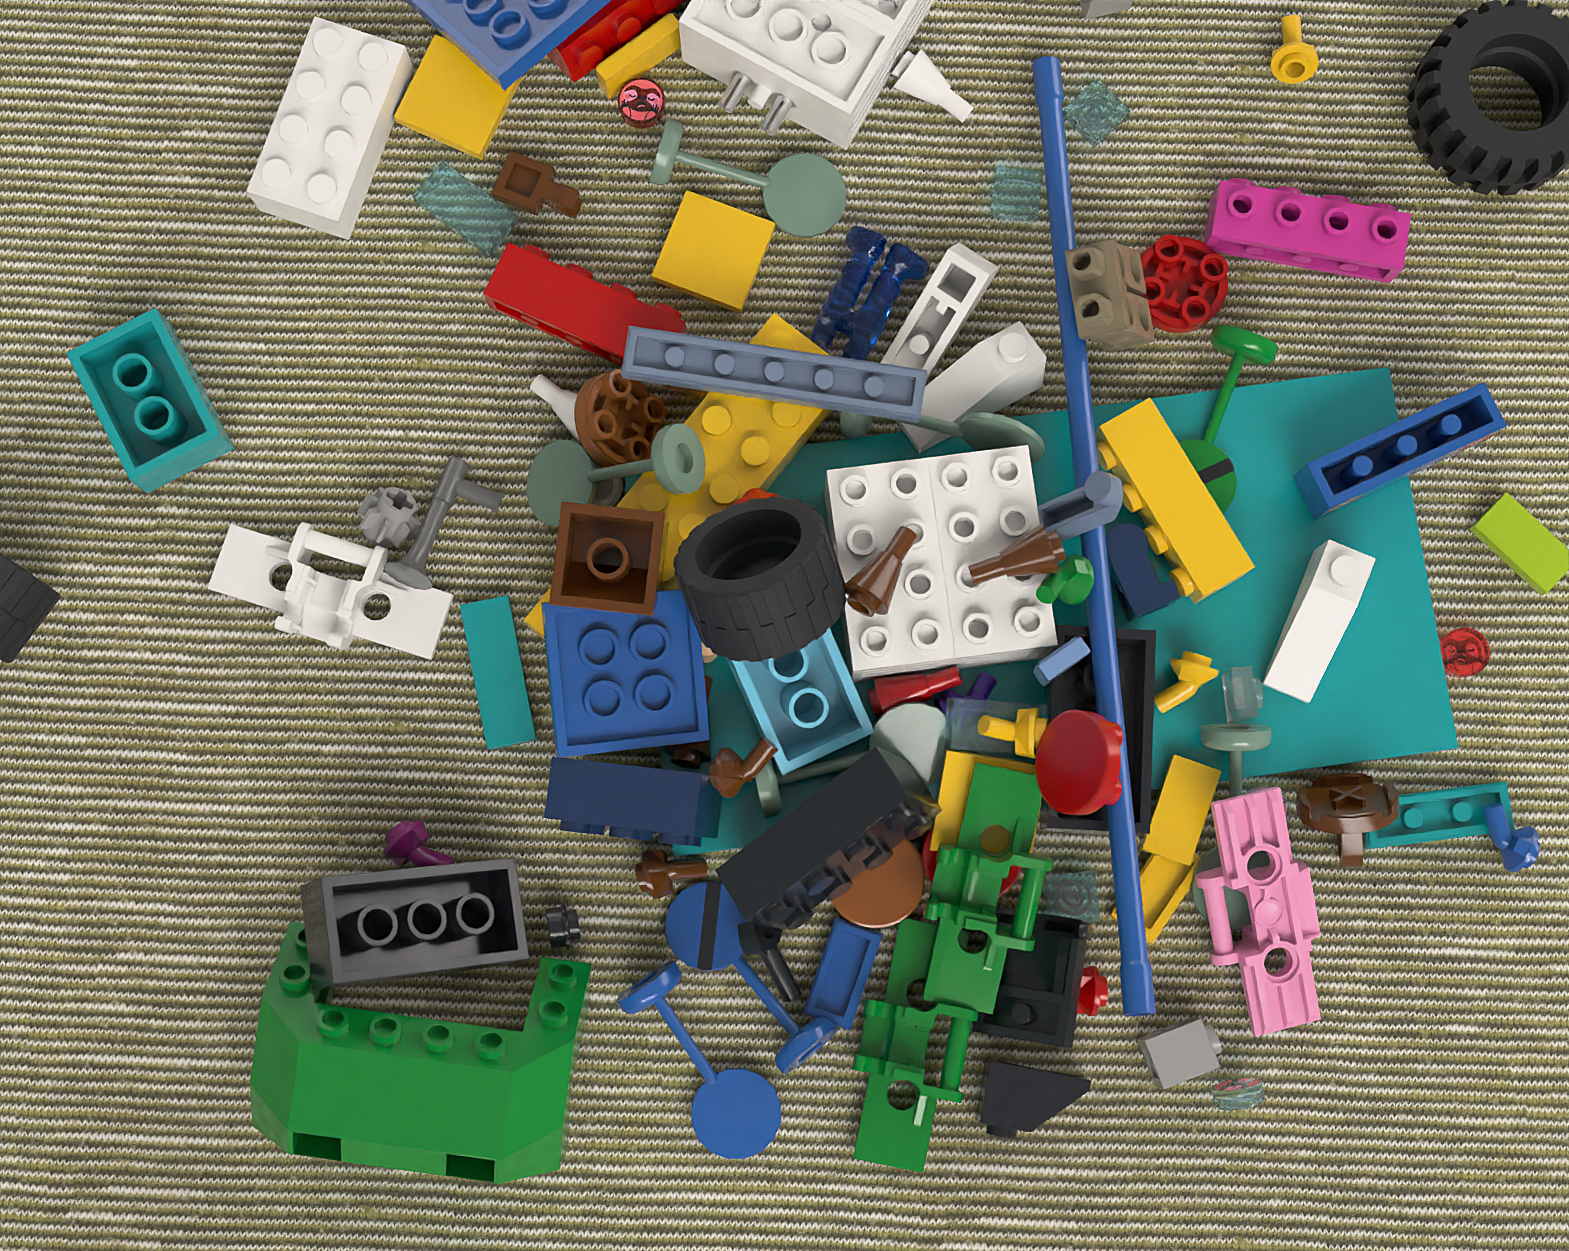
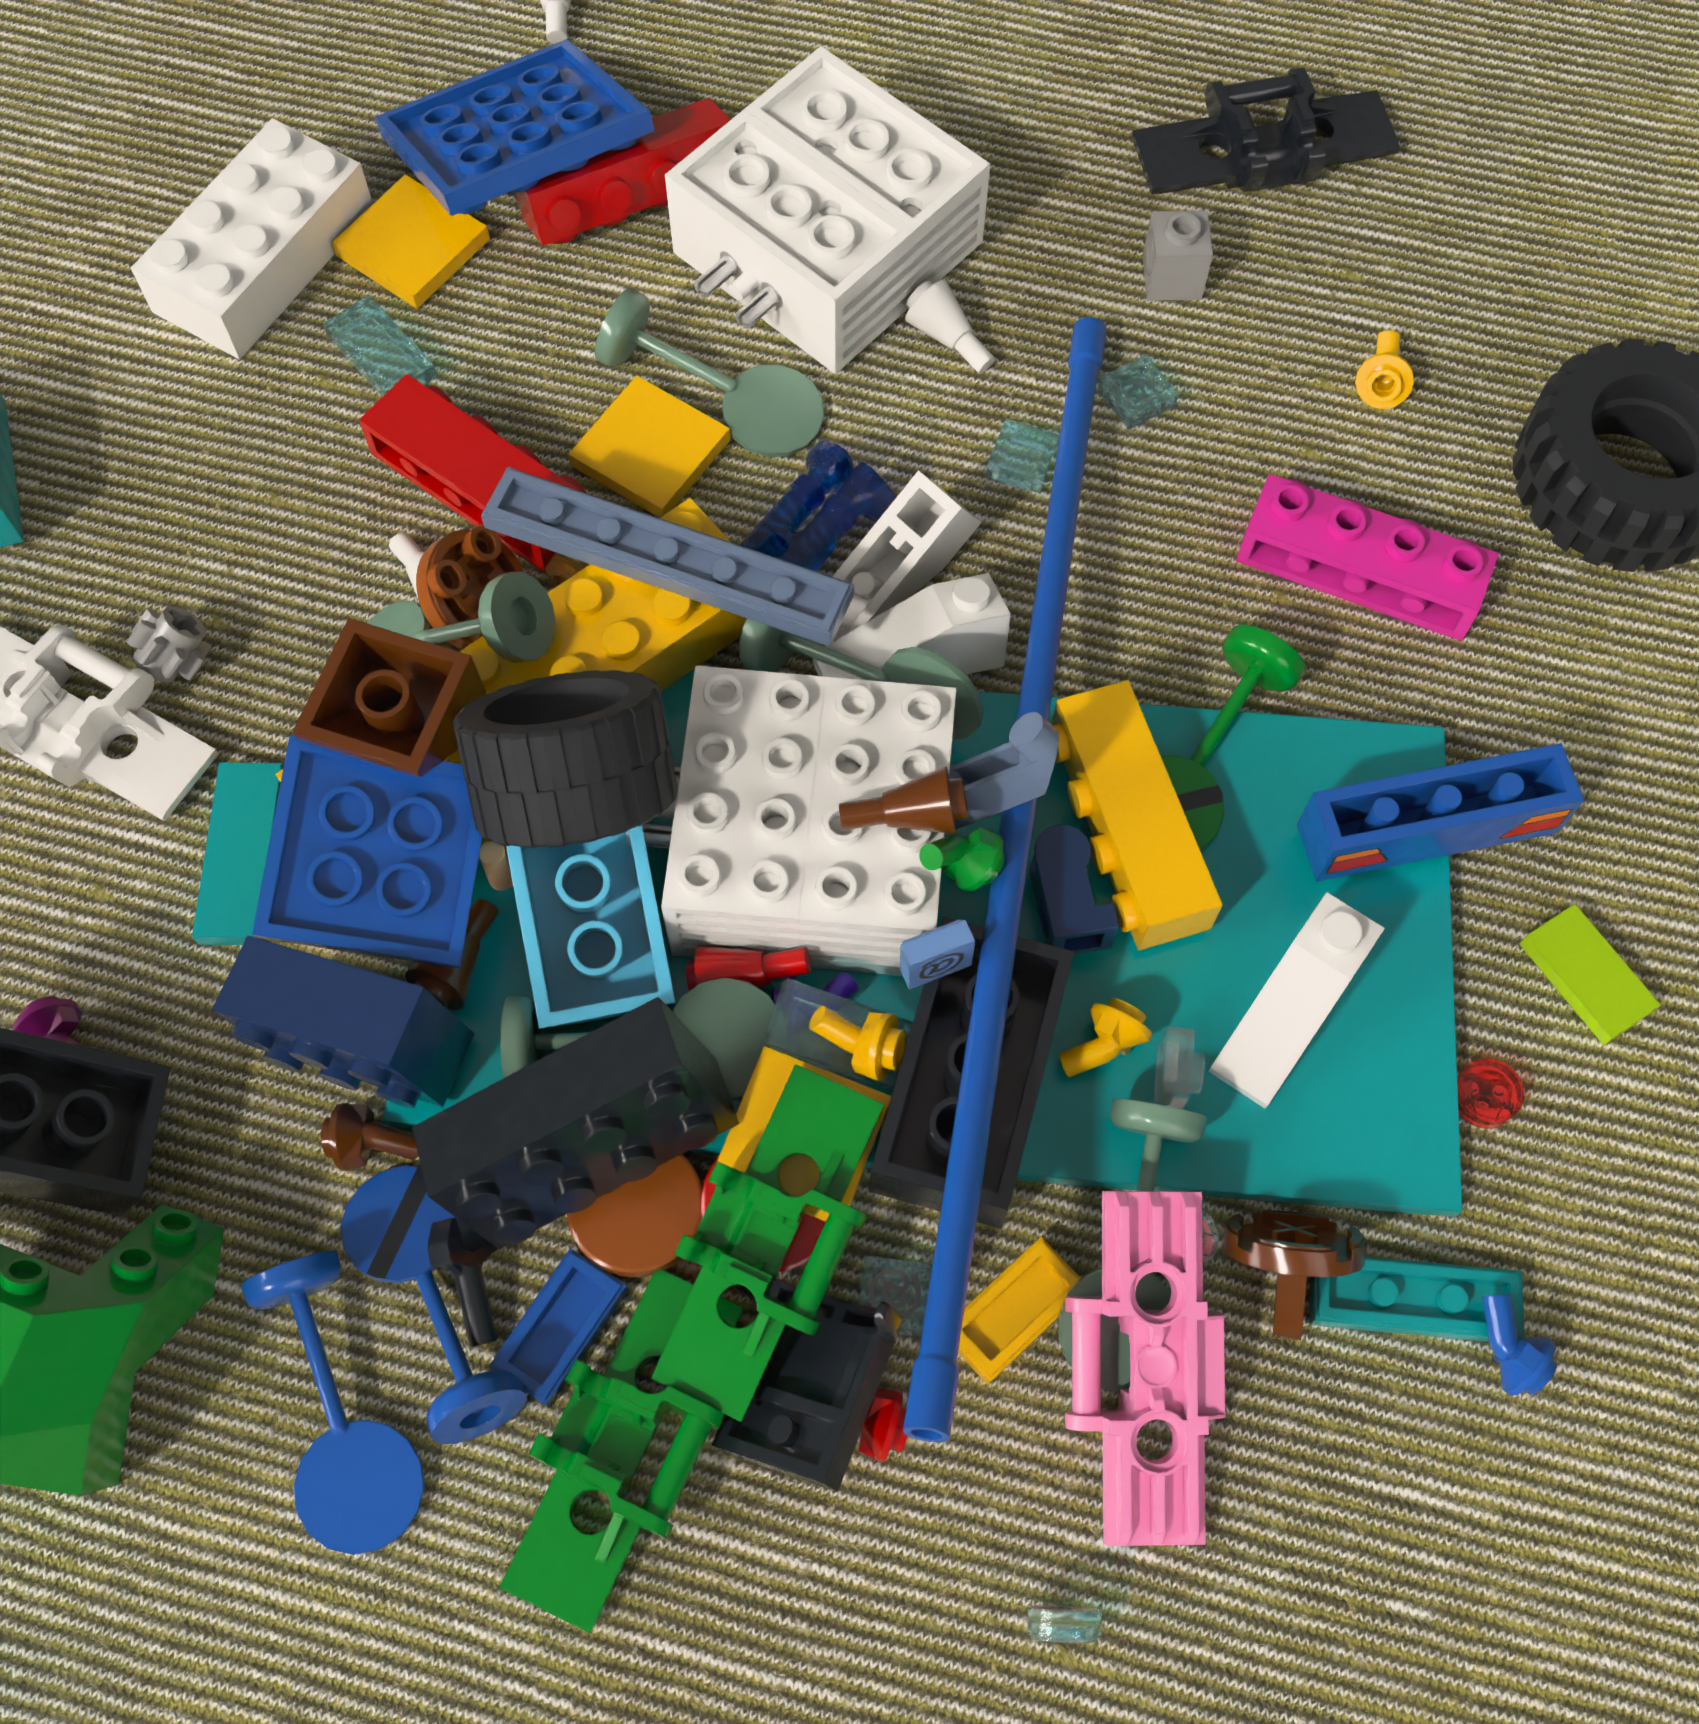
camera: 15 degrees right, 15 degrees down
dark grey piece [384,457,504,590] -> none
reddish brown plate [492,151,583,219] -> none
black plate [546,901,581,951] -> none
yellow tile [595,13,681,99] -> none
tile [618,77,666,129] -> none
reddish brown plate [709,737,779,798] -> none
reddish brown cone [843,526,917,617] -> none
black slope [975,1058,1091,1139] -> none
red tile [1035,710,1123,815] -> none
dark tan hips [1064,239,1155,353] -> none
light grey brick [1136,1017,1222,1089] -> none
red tile [1139,234,1228,333] -> none
yellow tile [1140,754,1221,866] -> none

